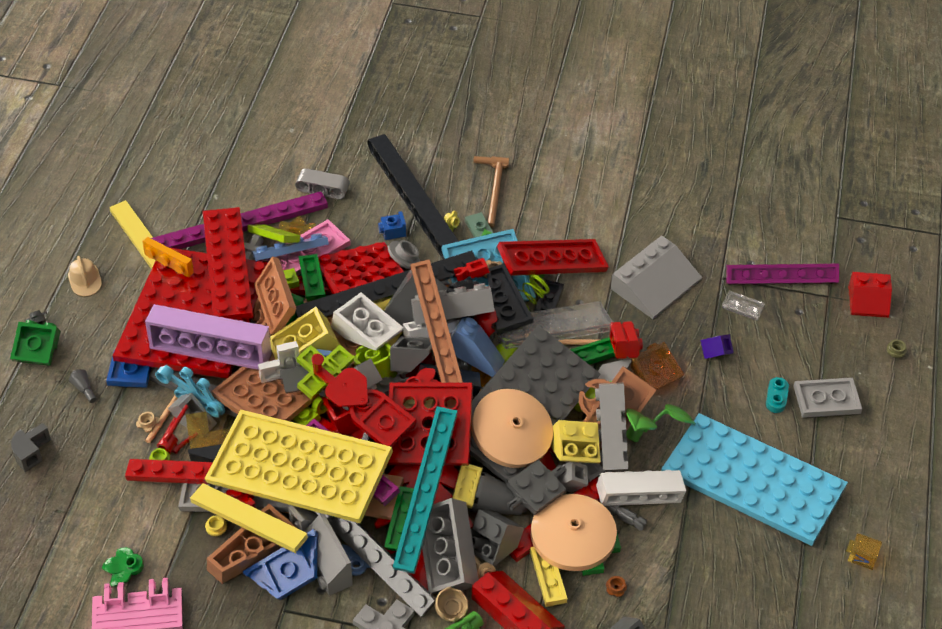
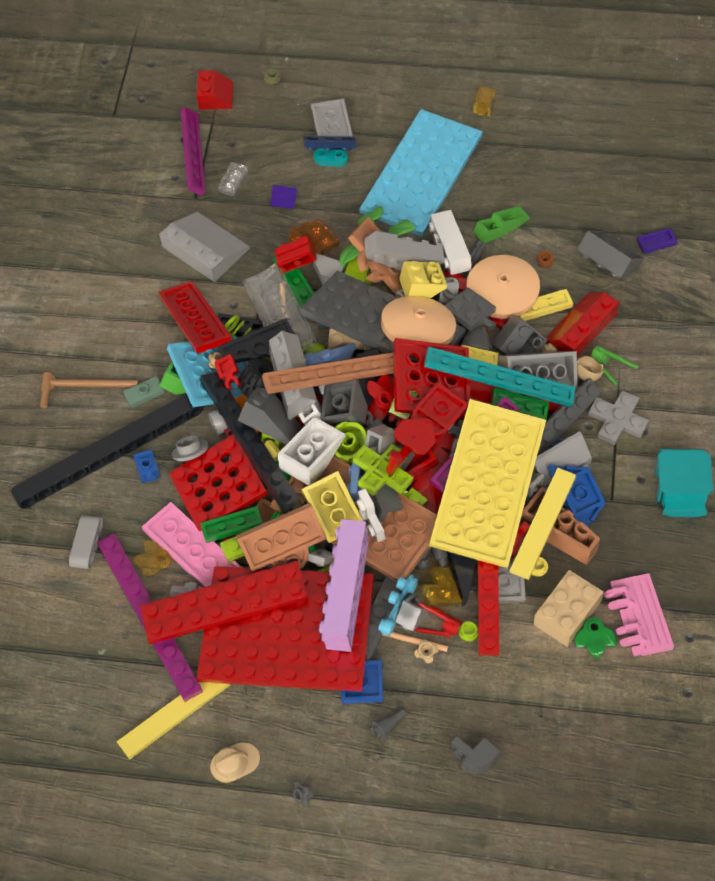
camera: 90 degrees left, 10 degrees up
green plate [10,320,61,366] -> none
light orange plate [143,237,194,277] -> none
lime tile [247,224,301,243] -> none
medium blue plate [252,233,329,261] -> none
light yellow plate [444,211,460,232] -> none
none -> dark blue plate [303,136,357,150]
none -> bright green slope [473,206,530,243]
none -> tan brick [534,570,603,647]

